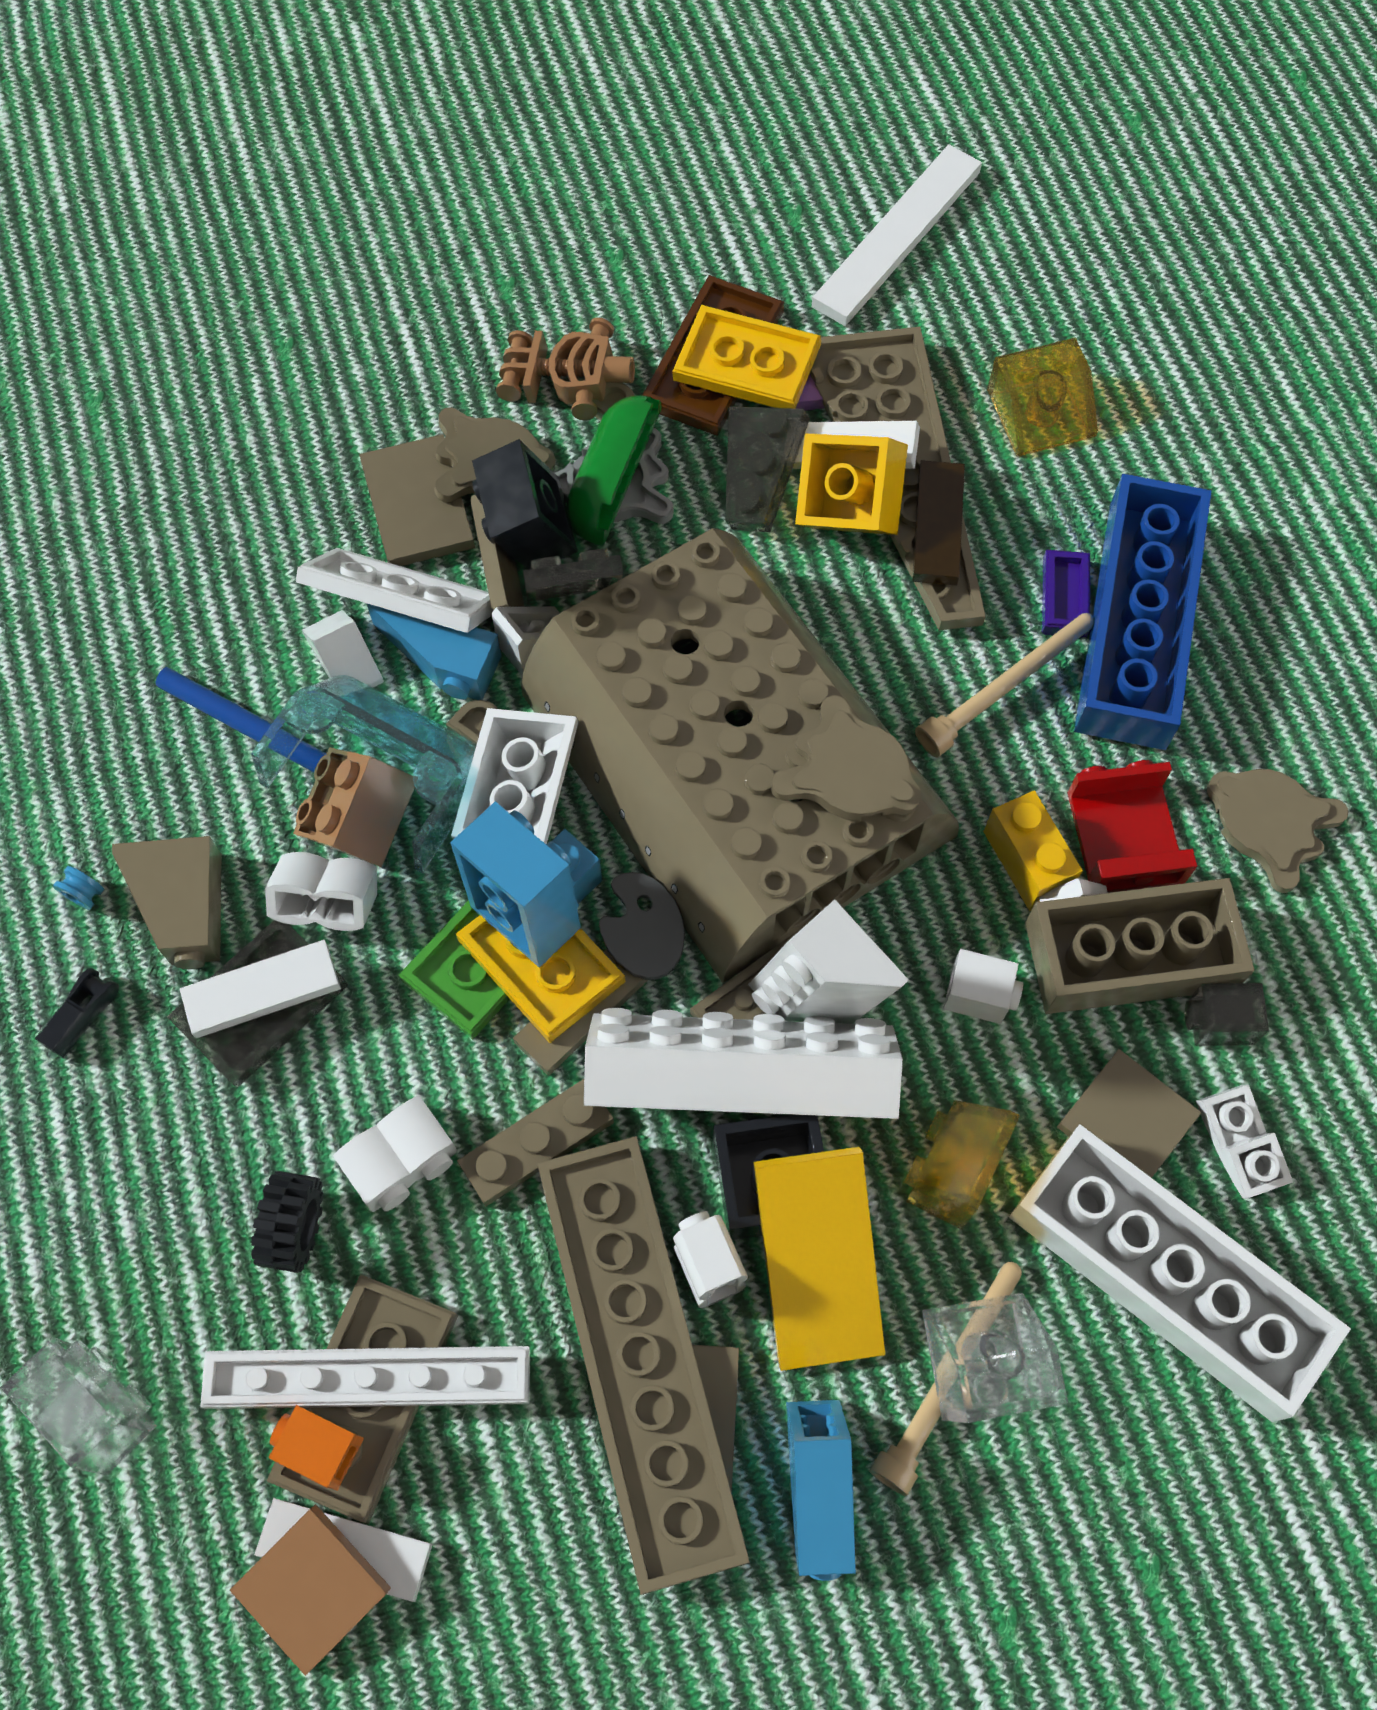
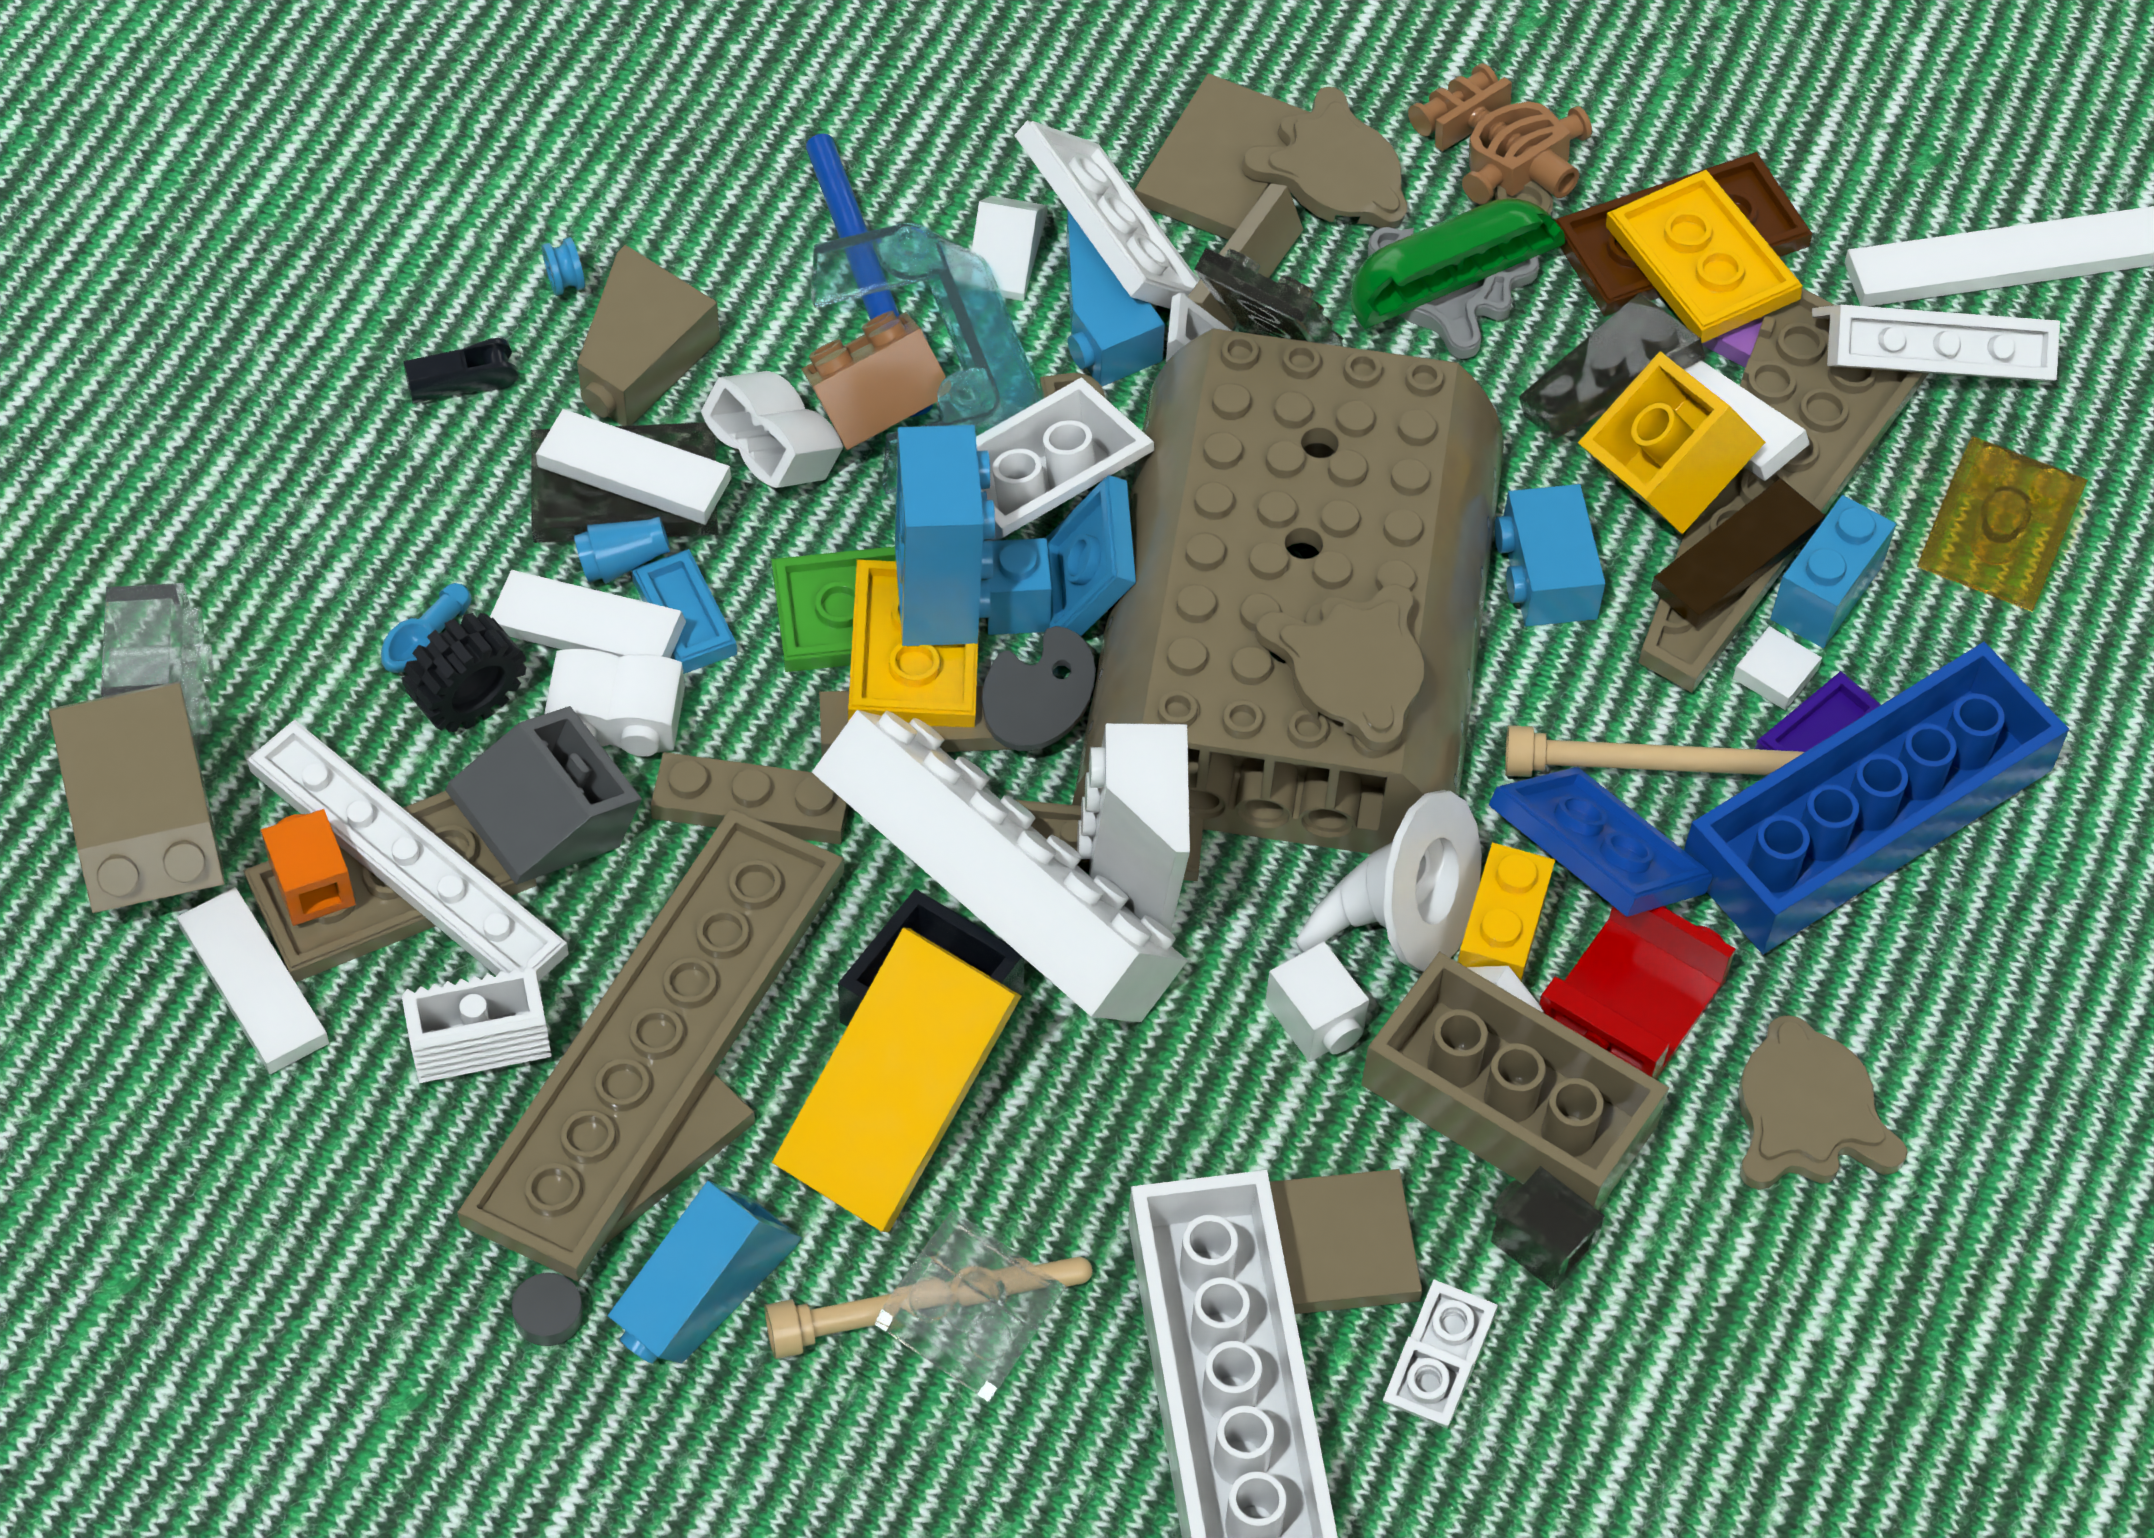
camera: 40 degrees right, 10 degrees down
medium nougat tile [230,1504,391,1676] -> none
black brick [472,439,578,572] -> none
white brick [673,1211,748,1308] -> none
clear yellow slope [903,1100,1020,1230] -> none
none -> dark tan slope [49,681,224,913]
none -> dark azure piece [381,583,472,673]
none -> white brick [402,965,552,1083]
none -> dark grey slope [445,706,642,885]
none -> white tile [490,570,686,658]
none -> dark grey tile [512,1273,583,1346]
none -> dark azure cone [574,516,671,584]
none -> dark azure tile [632,549,737,674]
none -> dark azure tile [1046,475,1136,636]
none -> white piece [1296,790,1482,972]
none -> blue tile [1489,767,1714,917]
none -> dark azure brick [1494,484,1605,627]
none -> white tile [1733,626,1822,710]
none -> dark azure brick [1770,495,1897,649]
none -> white panel [1812,305,2060,381]

